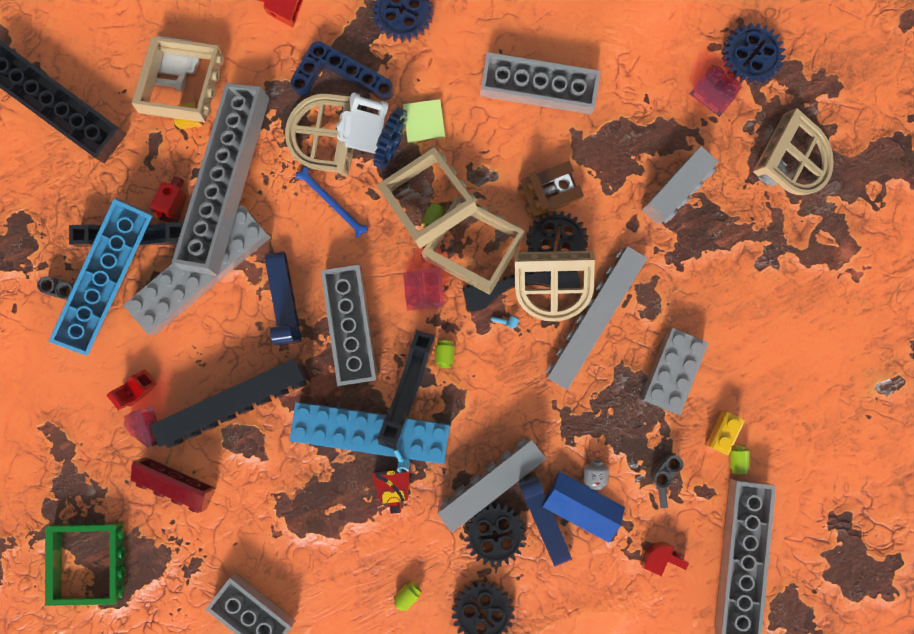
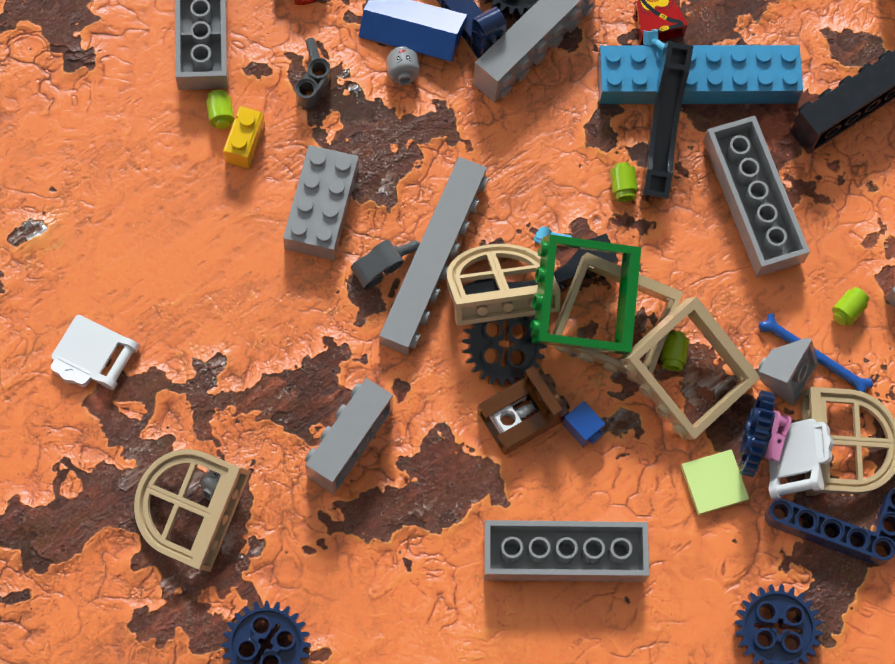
camera: 160 degrees right, 15 degrees down
dark blue beam [265,251,302,346] -> none
clear pink slope [403,267,445,311] -> none
clear pink slope [689,64,742,117] -> none
none -> white piece [51,315,140,391]
none -> dark grey beam [350,240,420,290]
none -> green window [530,234,642,354]
none -> blue brick [562,401,605,448]
none -> light grey slope [758,338,818,406]
none -> bright pink bar [764,411,792,461]
none -> lime brick [832,287,870,325]

